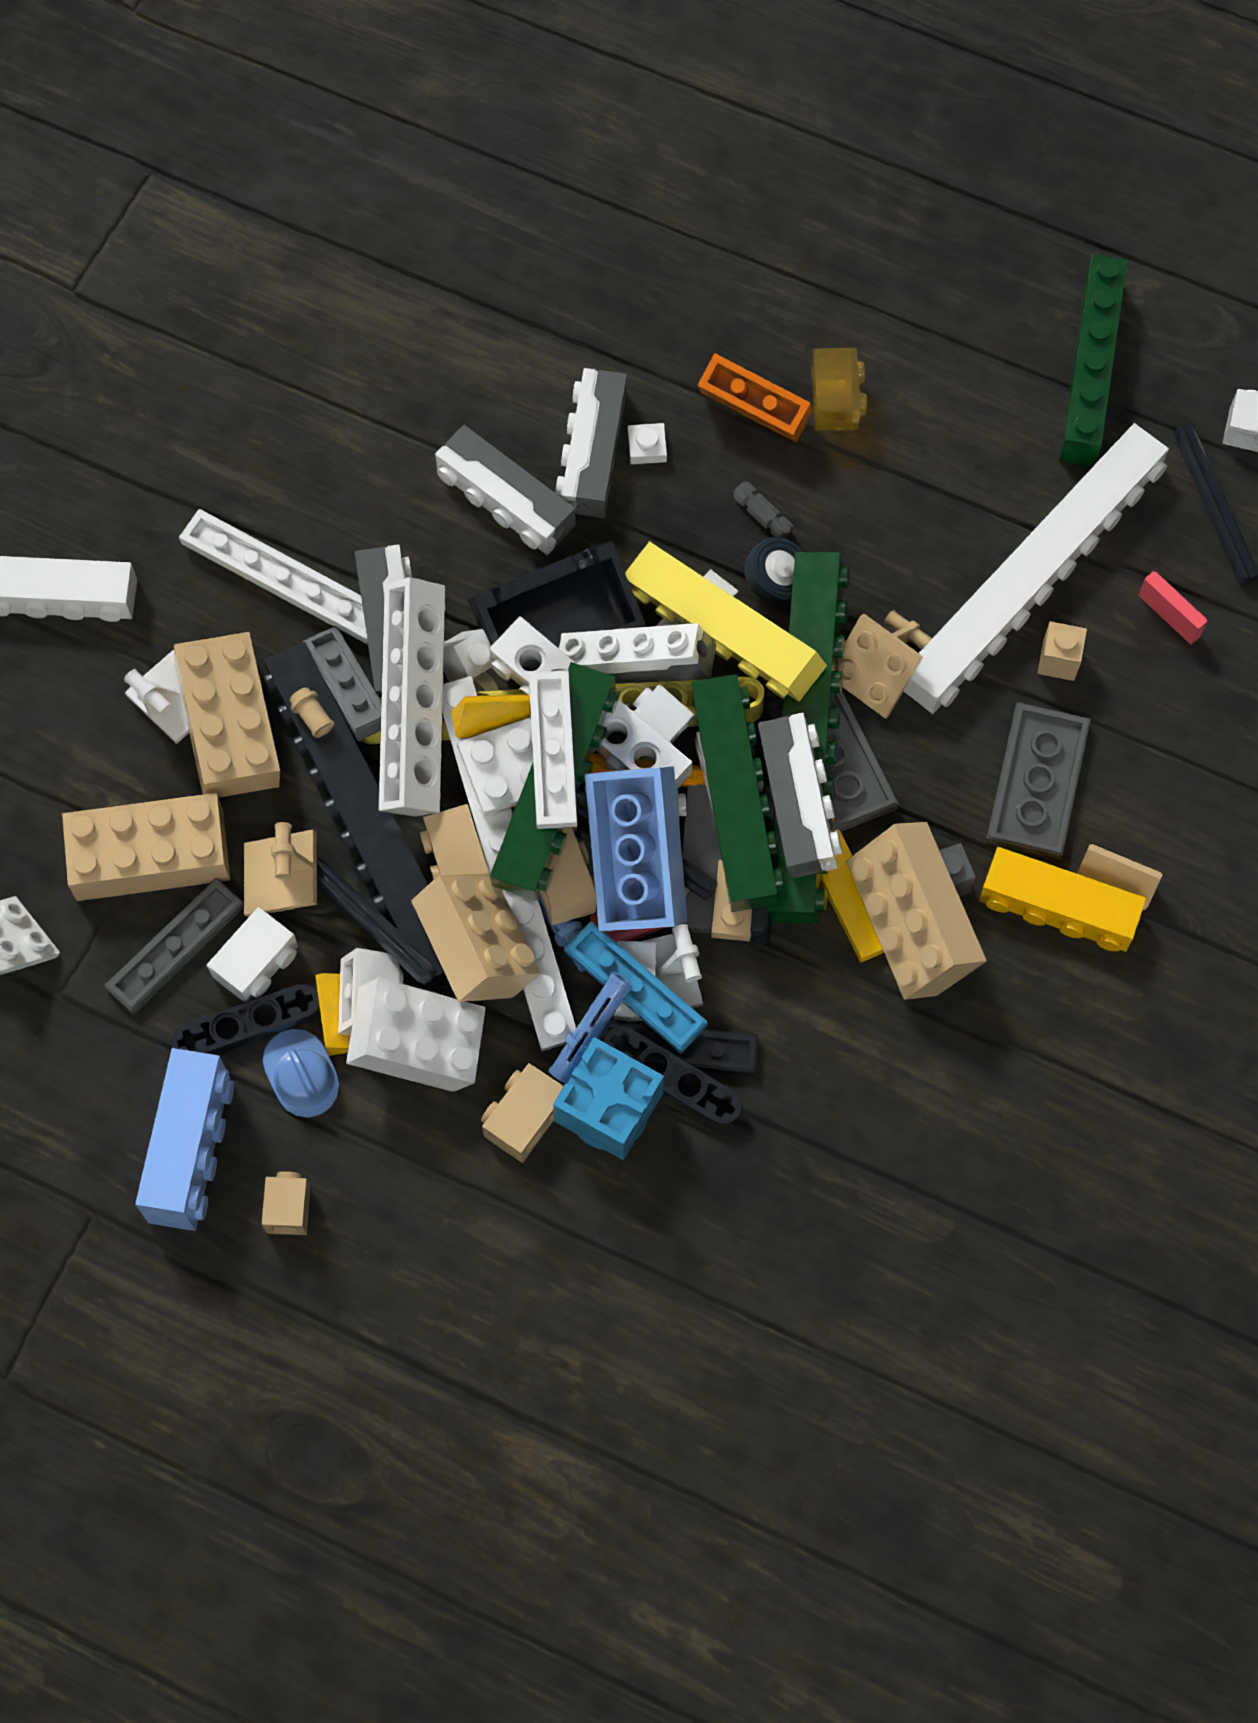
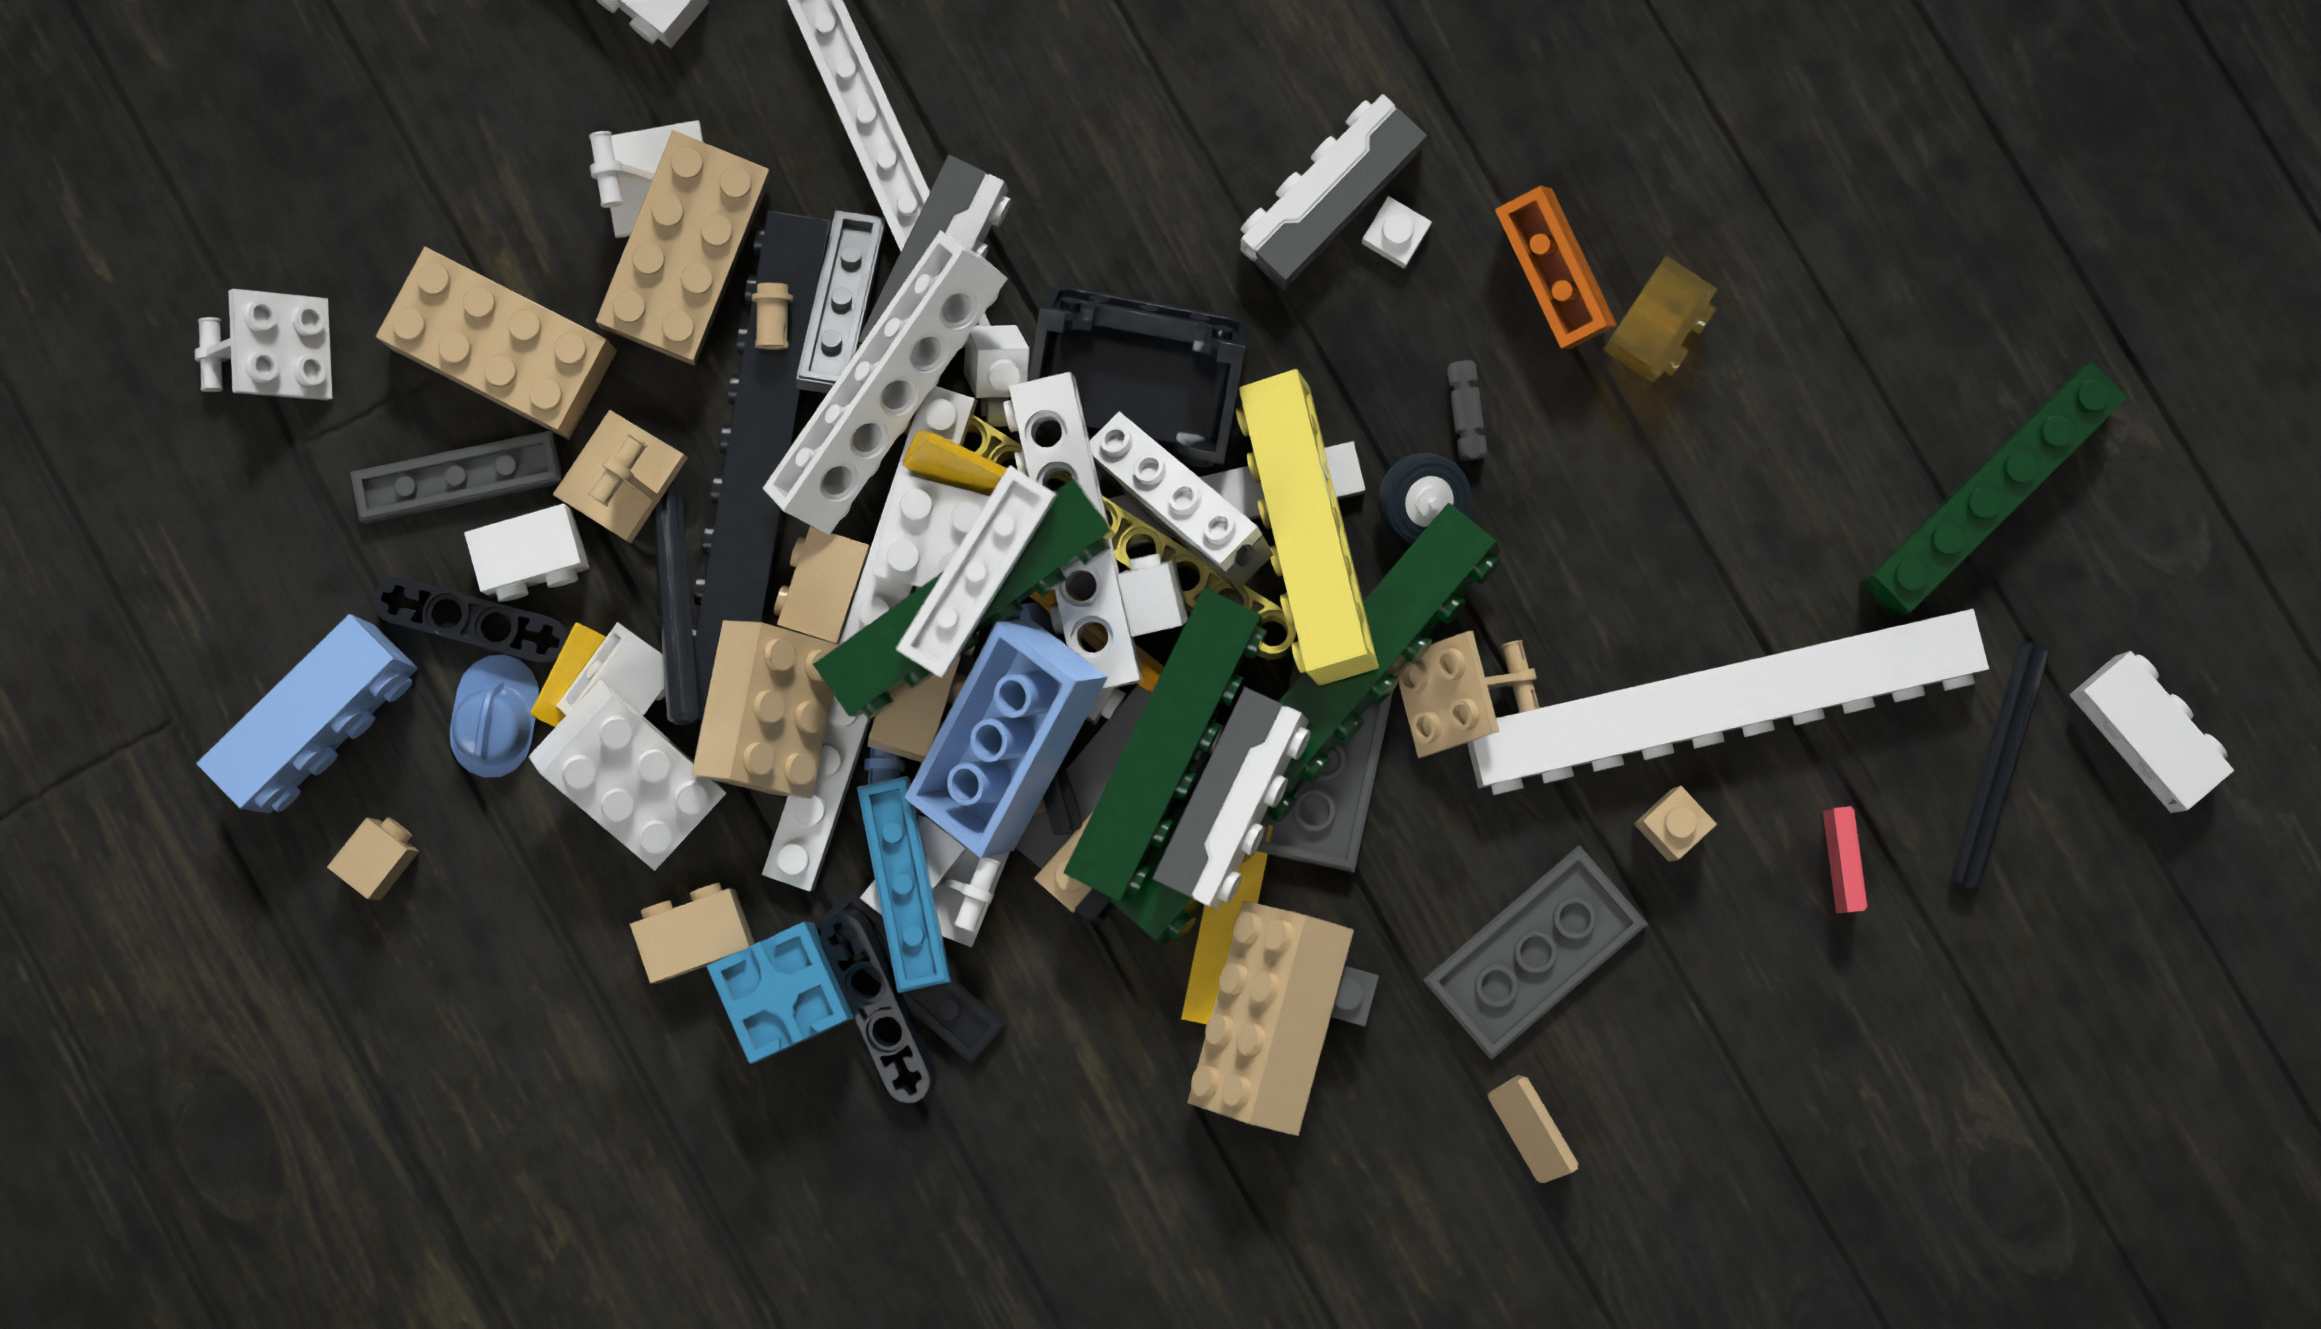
camera: 35 degrees right, 15 degrees up
piece [435,425,576,555] -> none
medium blue pin [548,972,633,1084] -> none
yellow brick [979,847,1146,952] -> none

